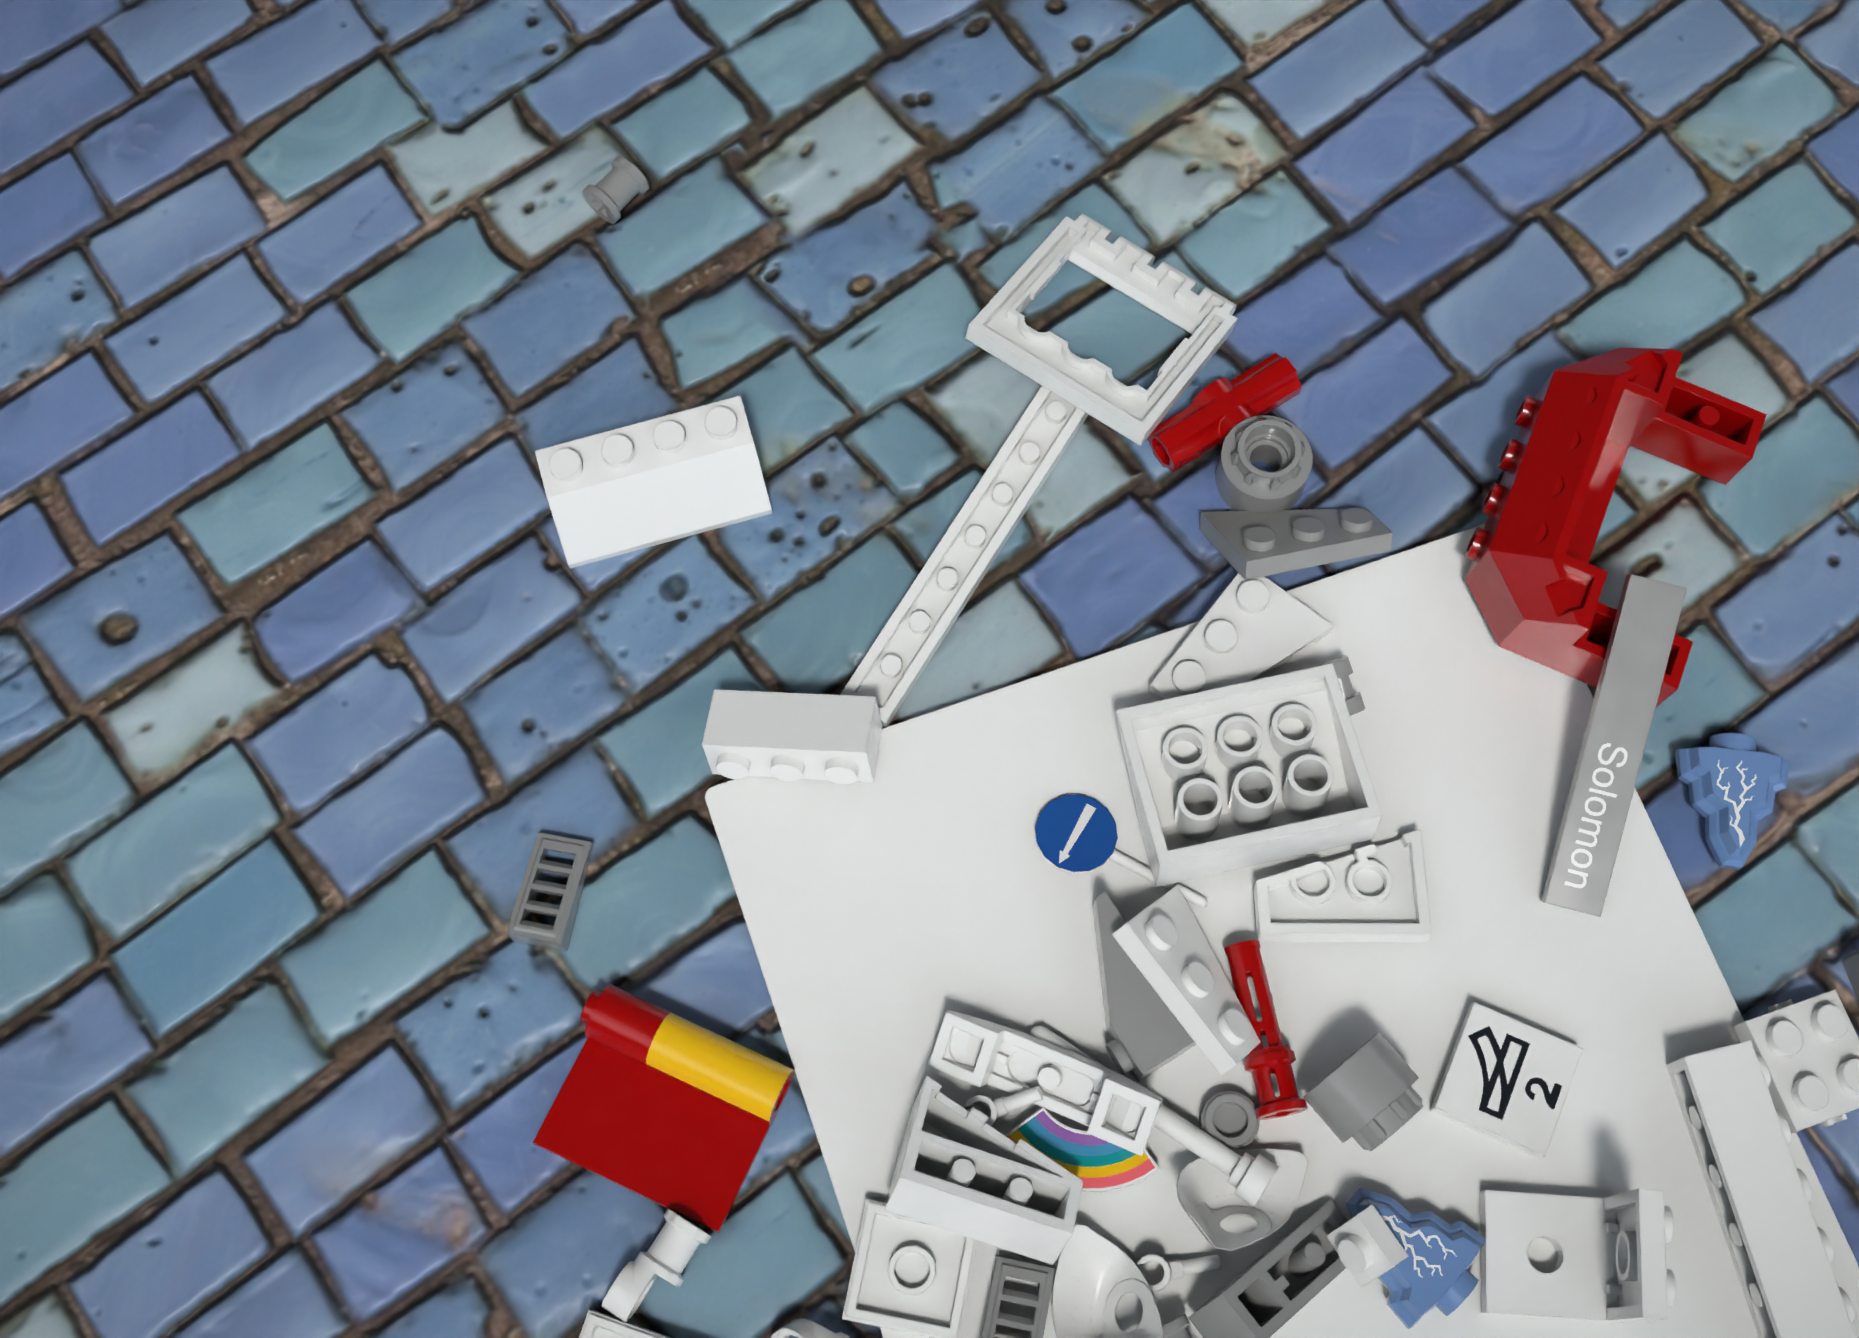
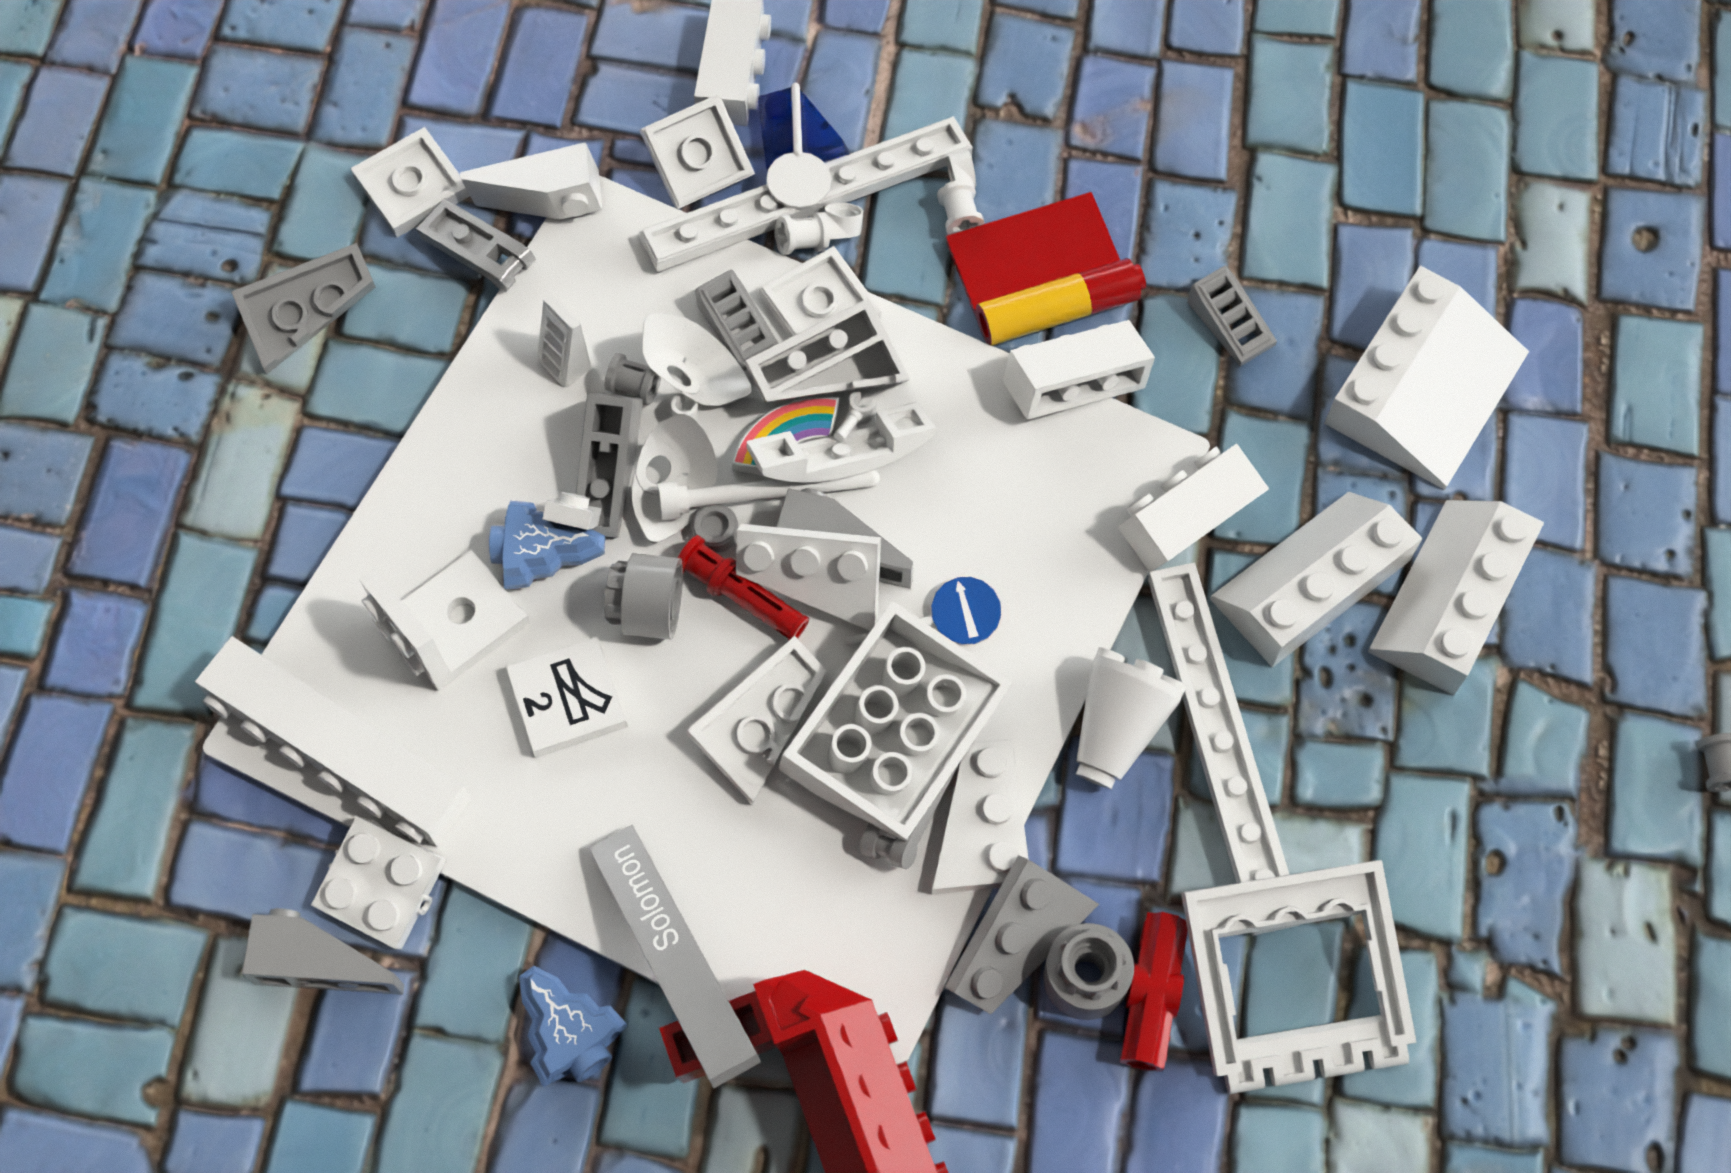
camera: 135 degrees right, 5 degrees down
none -> white brick [1003,320,1155,420]
none -> white cone [1076,647,1187,790]
none -> white slope [1210,492,1422,667]
none -> white slope [1324,265,1529,490]

